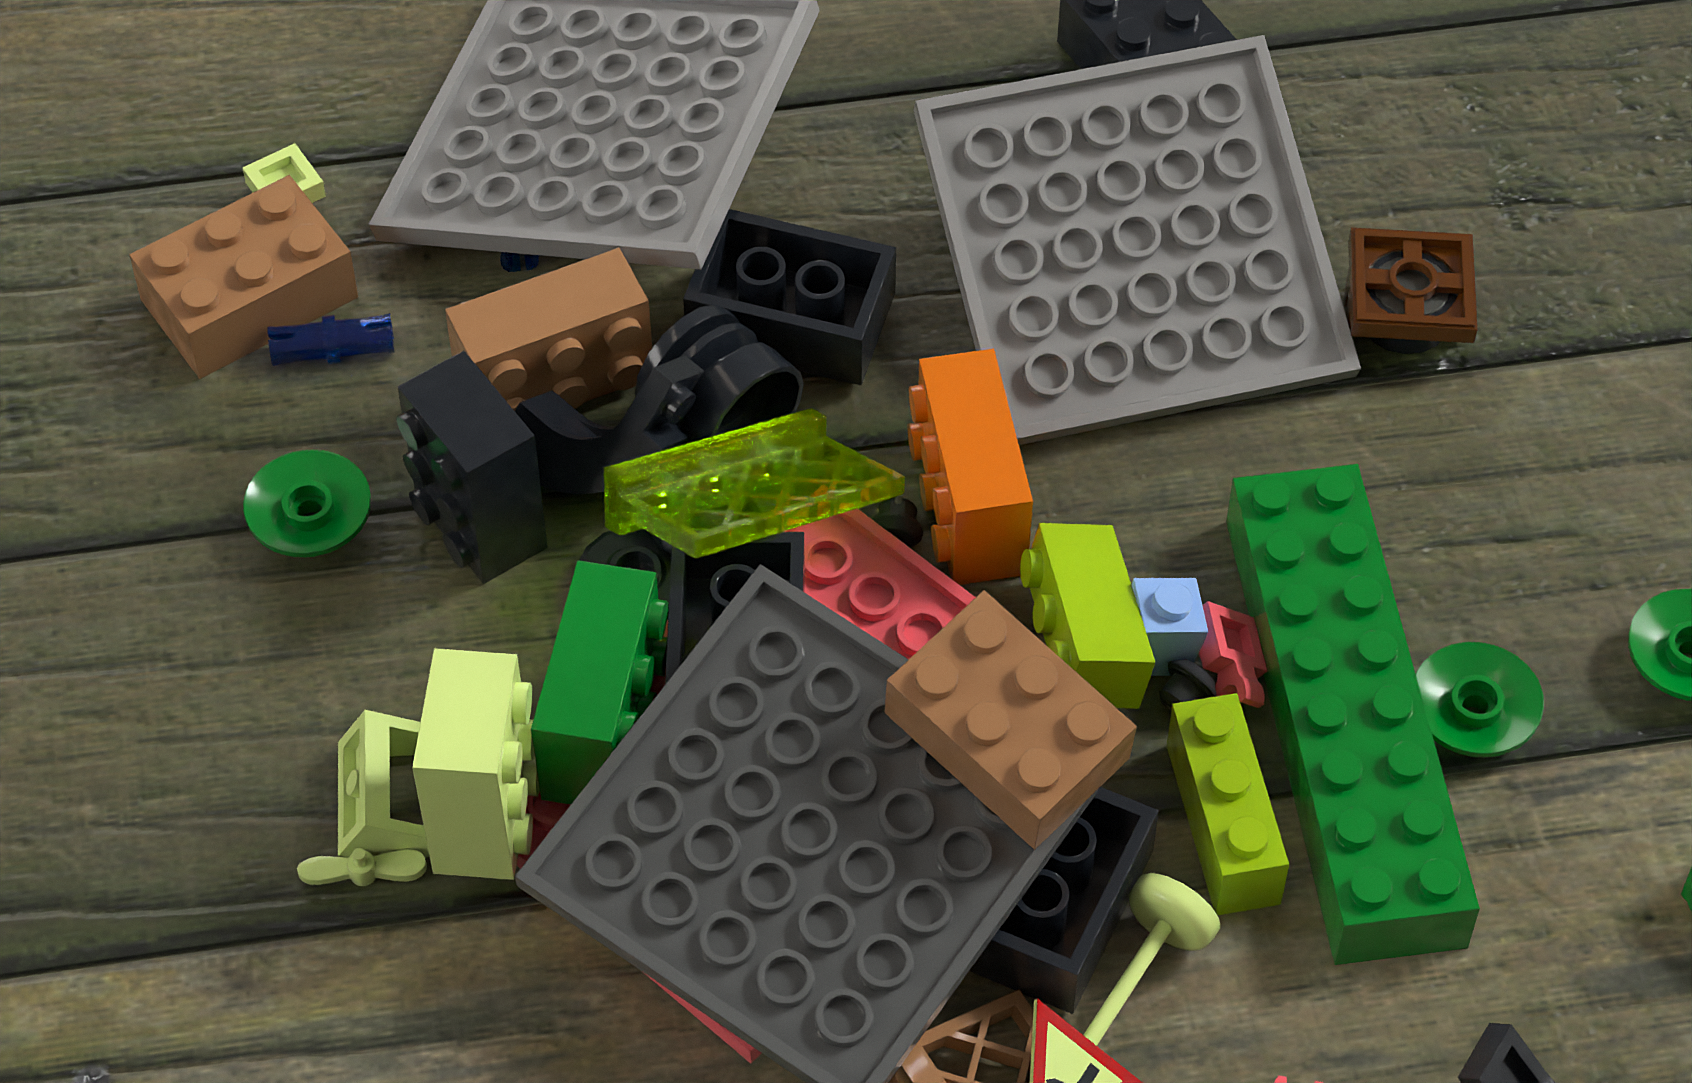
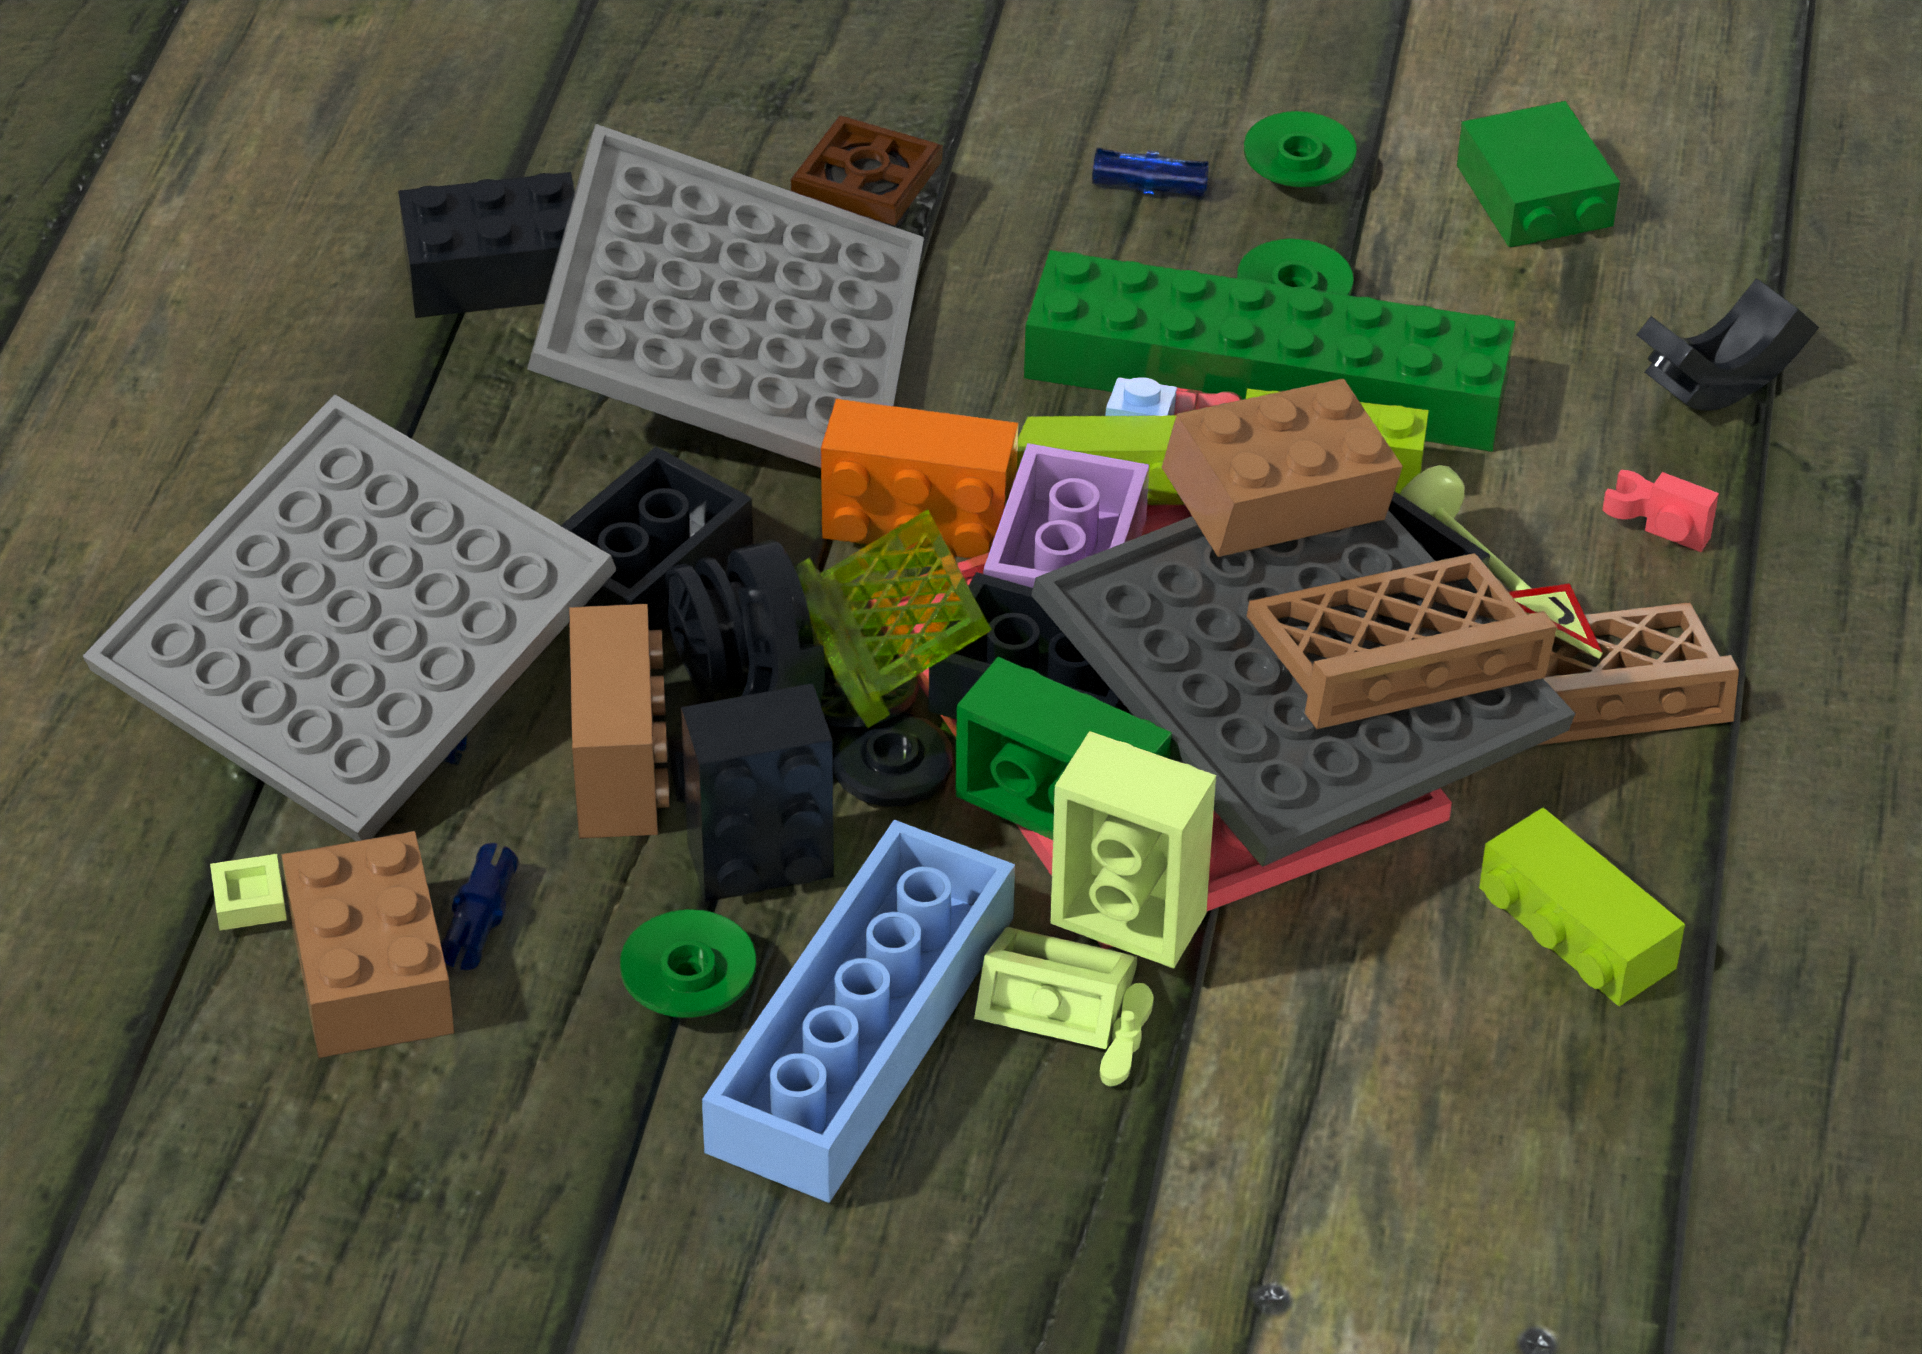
camera: 70 degrees left, 10 degrees down
none -> light blue brick [702,820,1015,1203]
none -> lavender brick [983,443,1149,588]
none -> clear blue pin [1092,148,1209,198]
none -> medium nougat fence [1247,553,1557,729]

